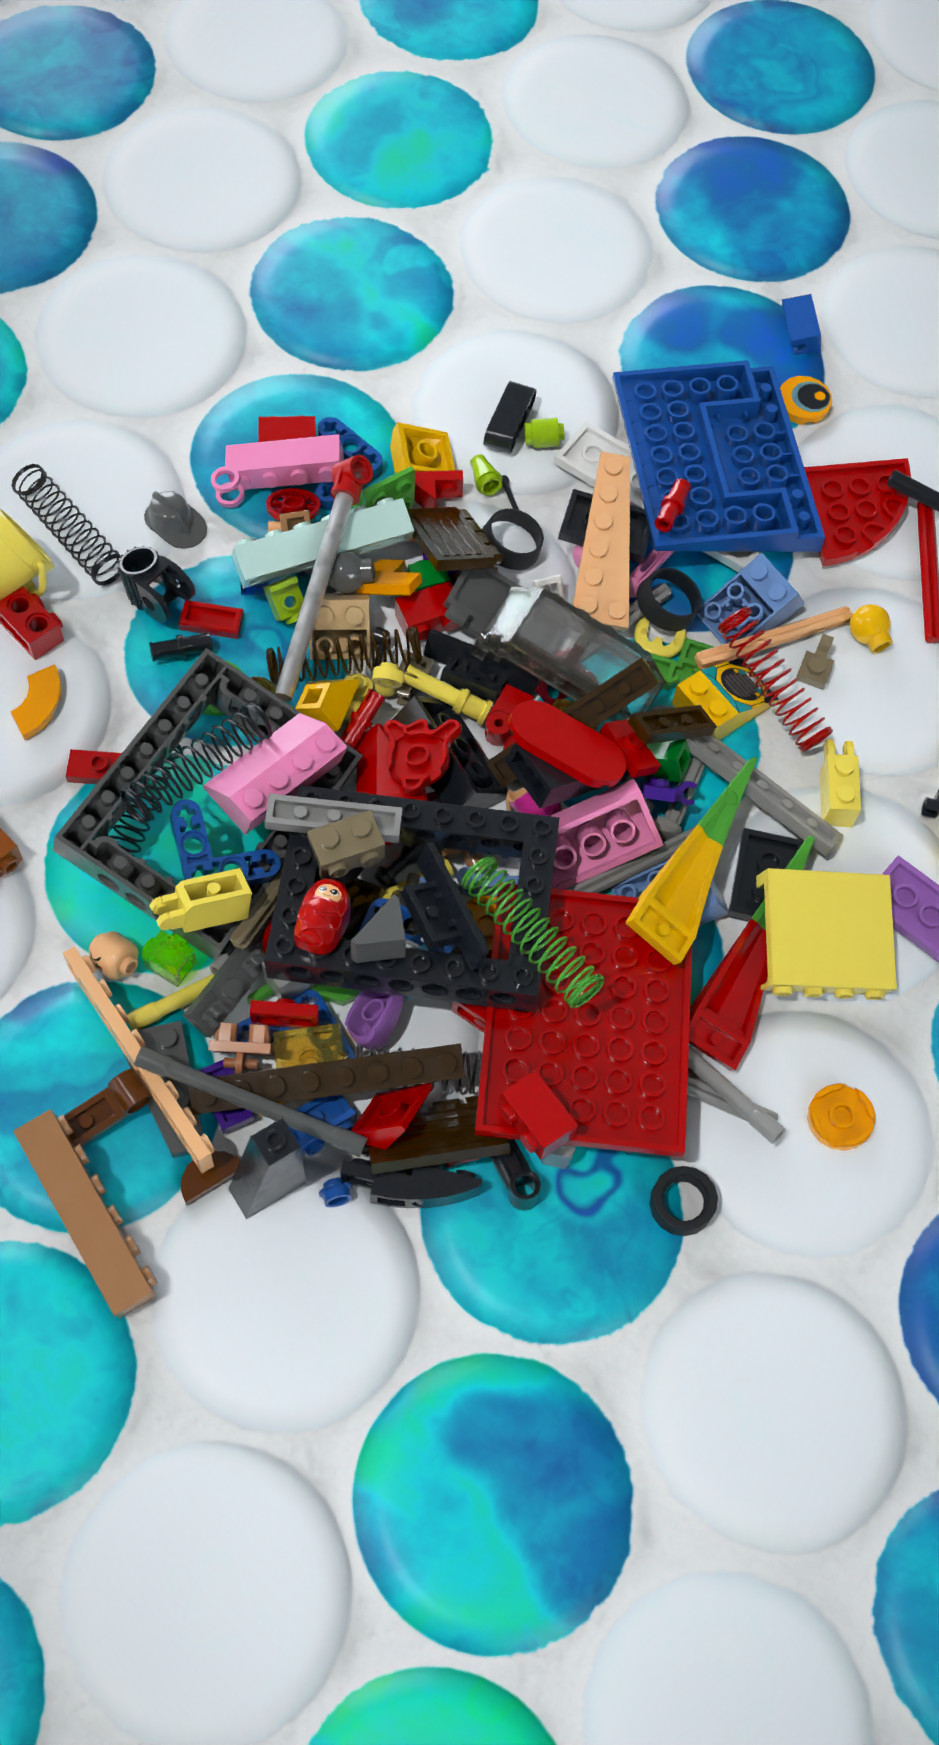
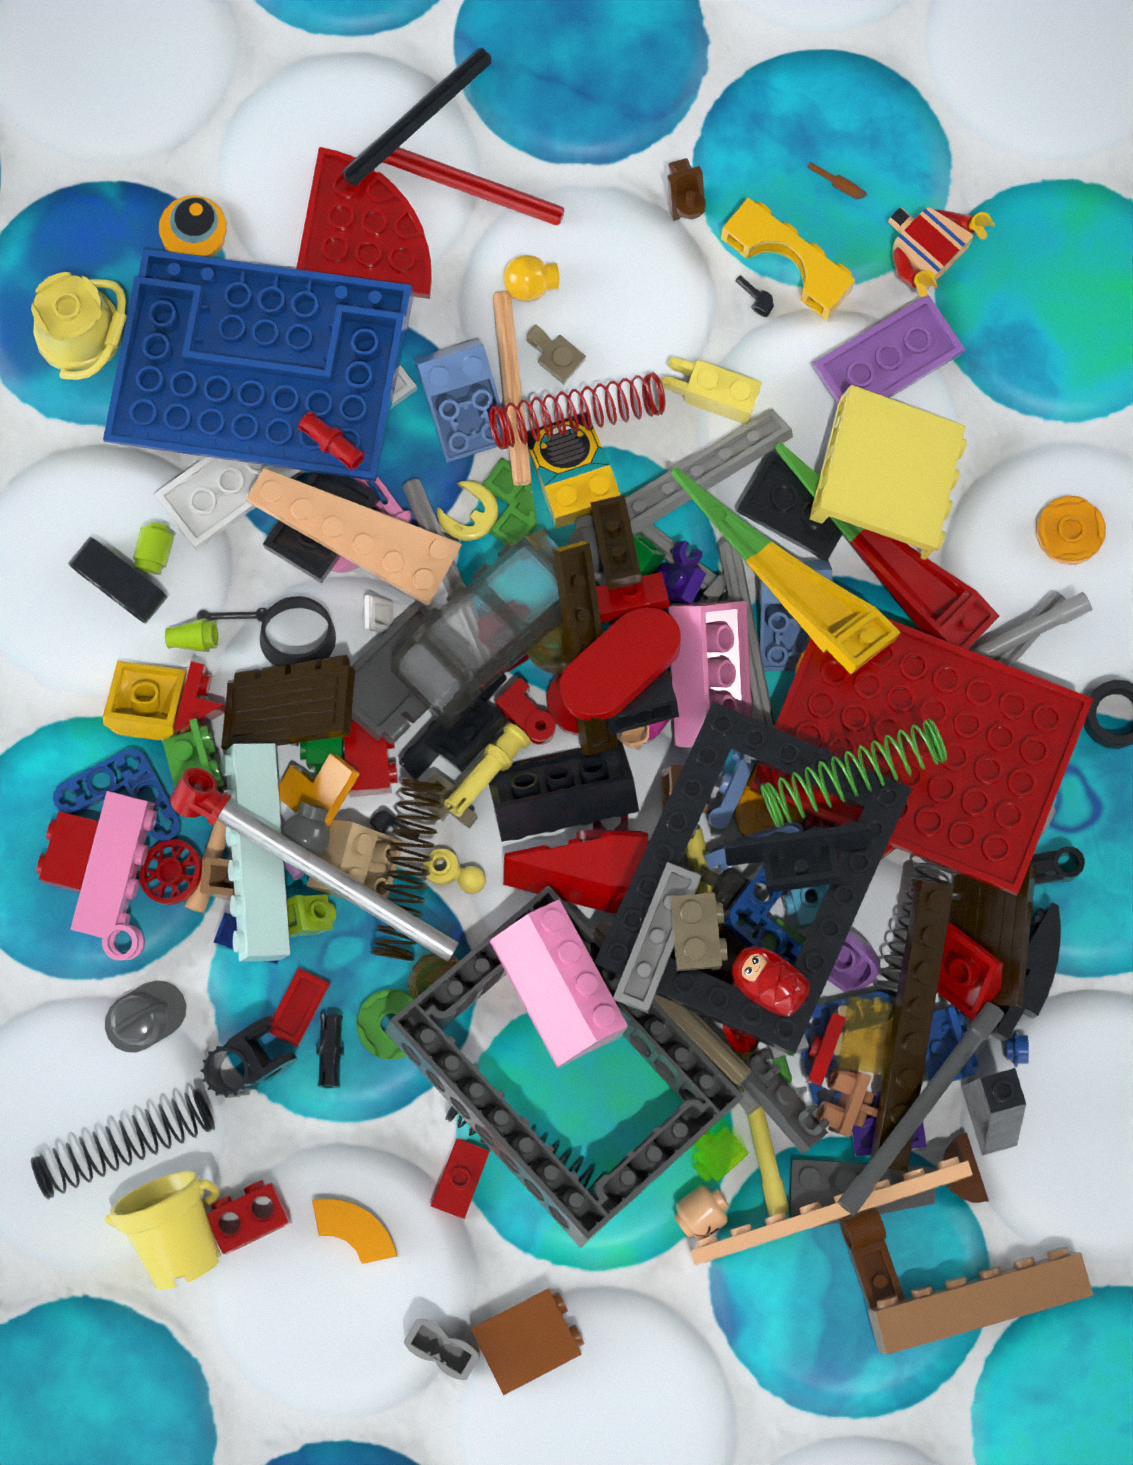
camera: 70 degrees left, 15 degrees up
black piece [120,702,273,824] -> none
light yellow hinge [149,868,252,933] -> none
blue beam [170,799,281,885] -> none
yellow slope [295,678,360,731] -> none
red pin [340,688,386,750] -> none
dark grey slope [351,895,406,963] -> none
light yellow plate [372,662,404,697] -> none
red tile [383,719,462,795] -> none
red brick [498,1070,578,1160] -> none
black tyre [636,568,701,632] -> none
blue hinge [782,294,821,355] -> none
none -> light yellow piece [31,272,127,380]

